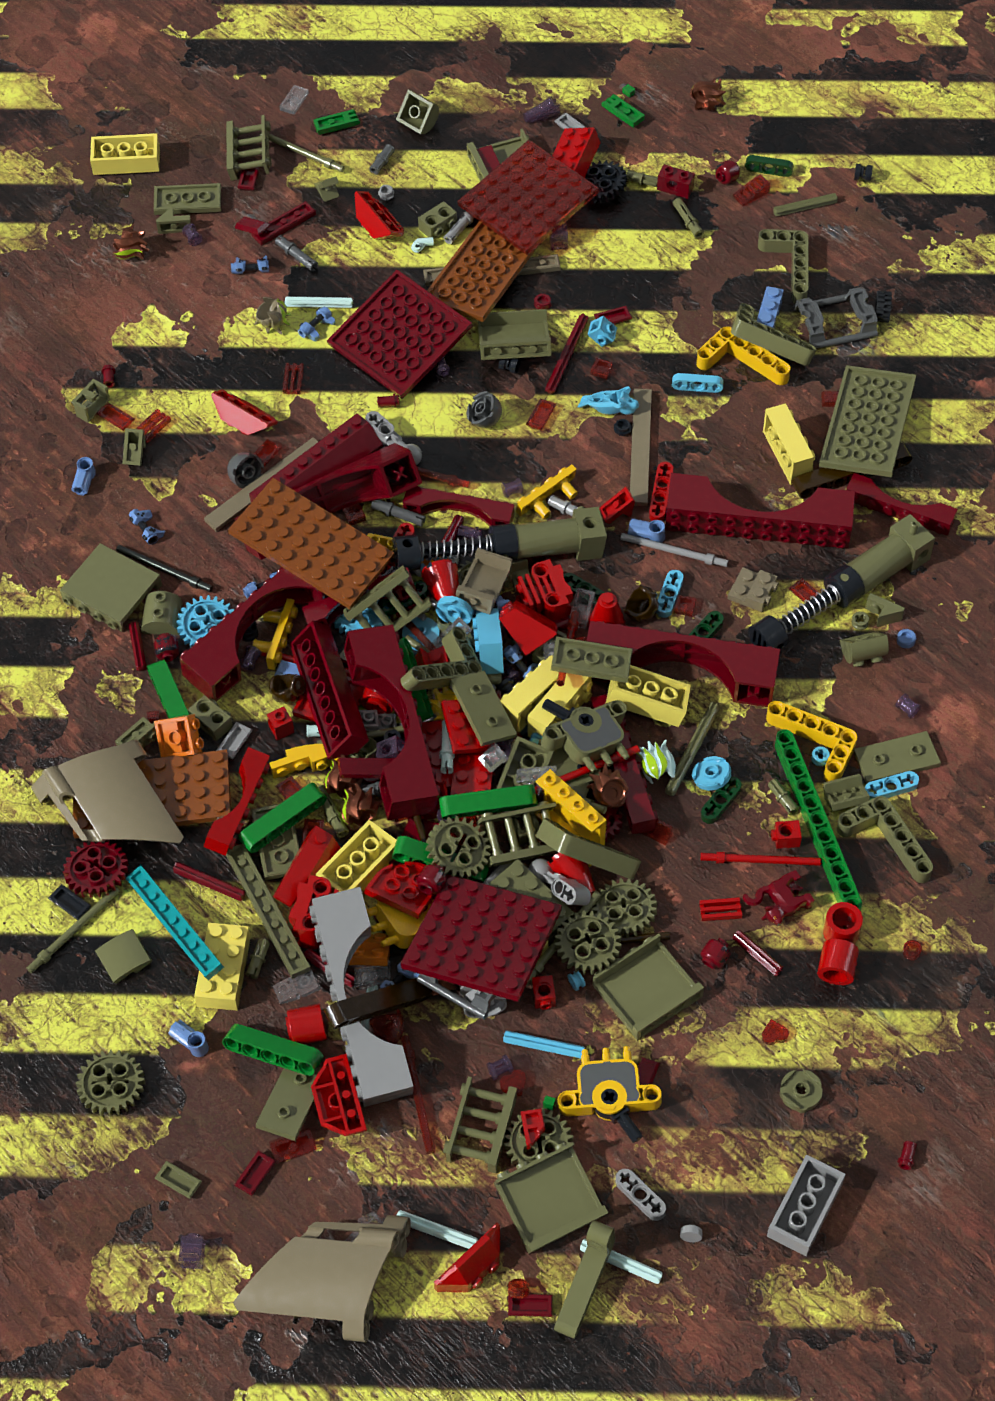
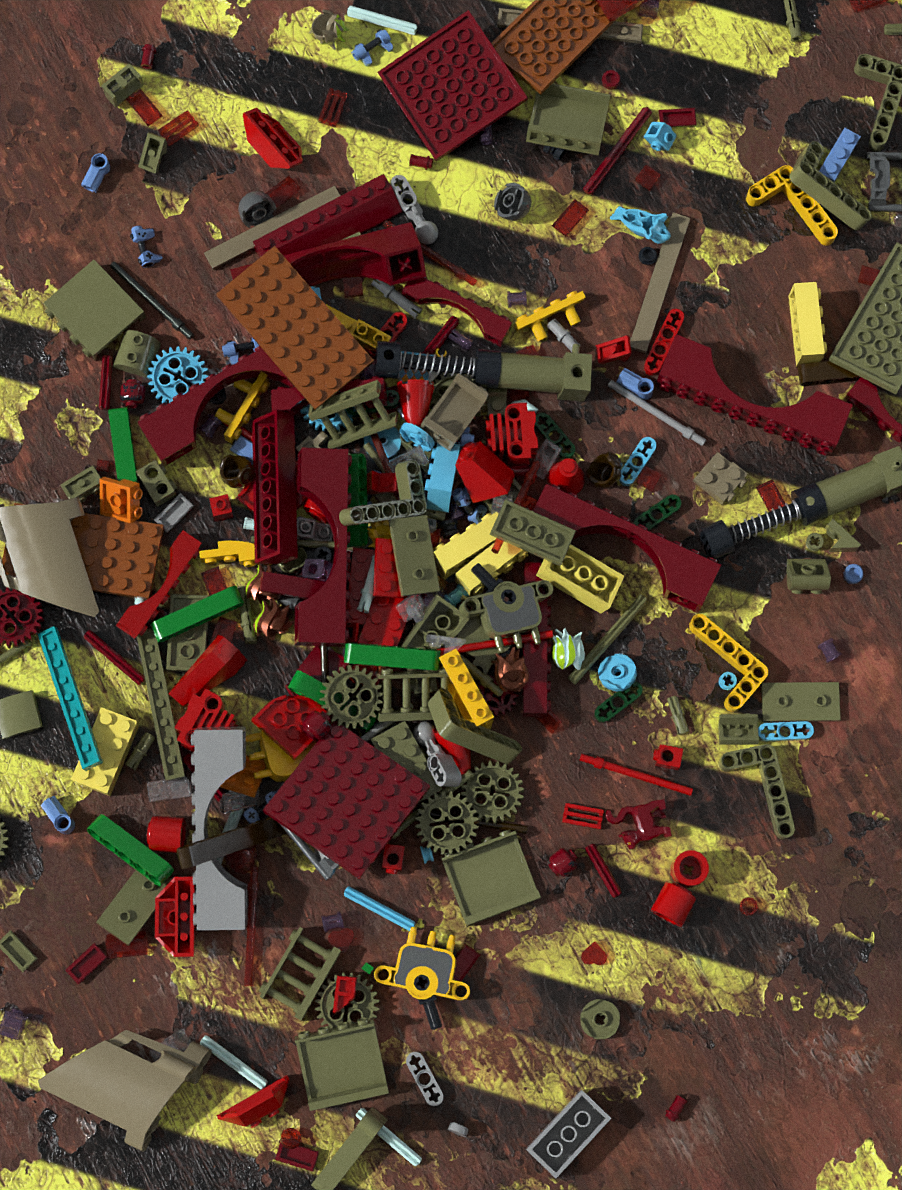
camera: 10 degrees right, 20 degrees up
light yellow brick [316,820,396,894] -> none
medium azure beam [672,373,723,393] -> none
green beam [775,729,862,911] -> none

